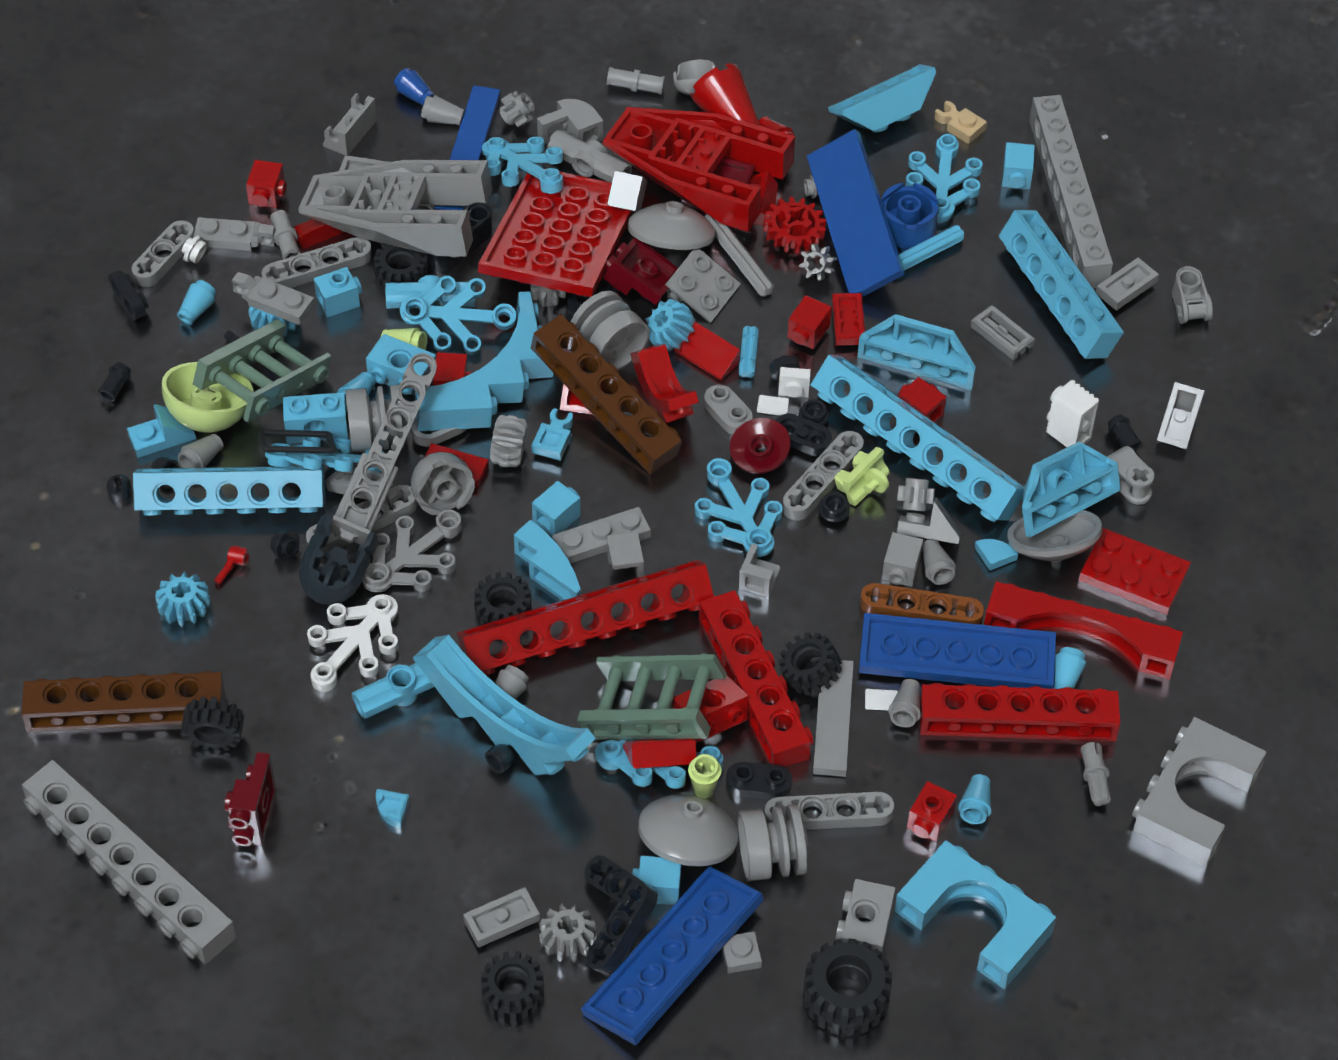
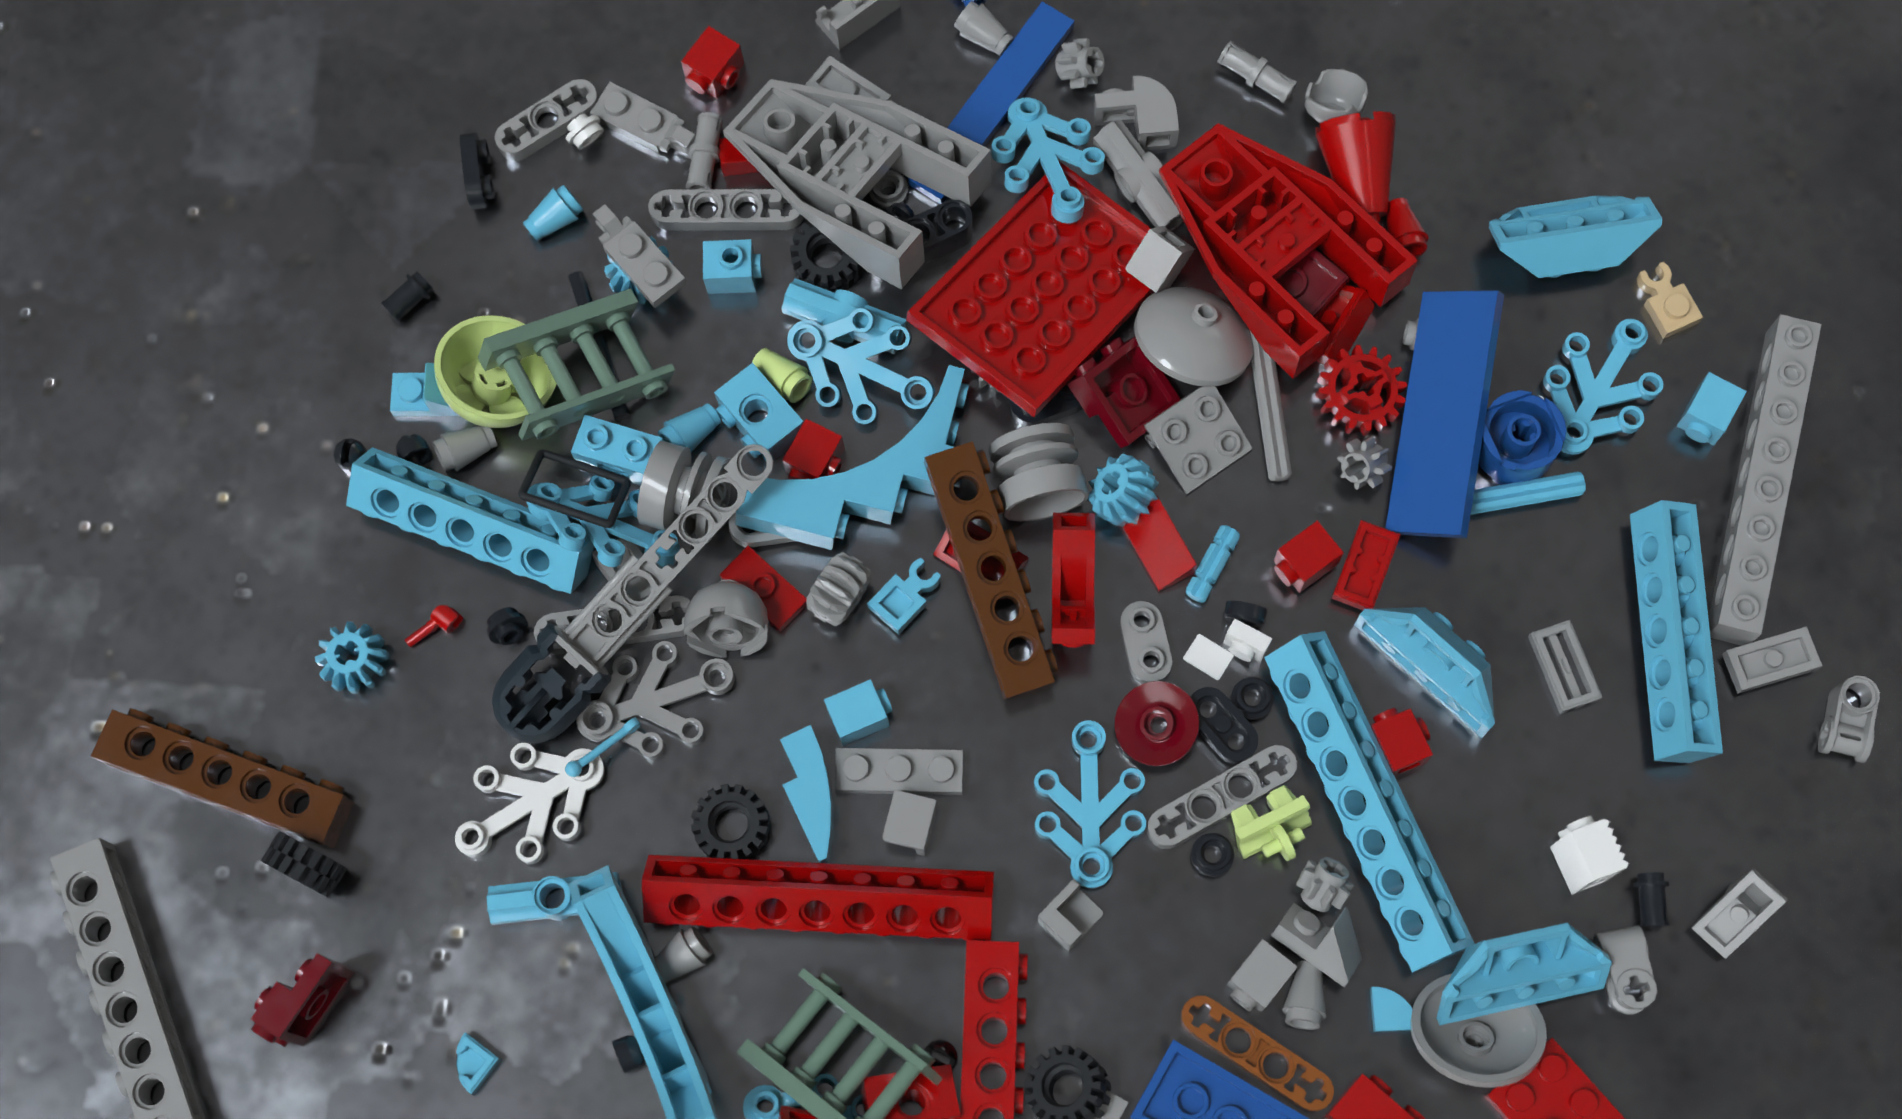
camera: 30 degrees right, 20 degrees up
none -> medium azure hinge [565,717,641,777]

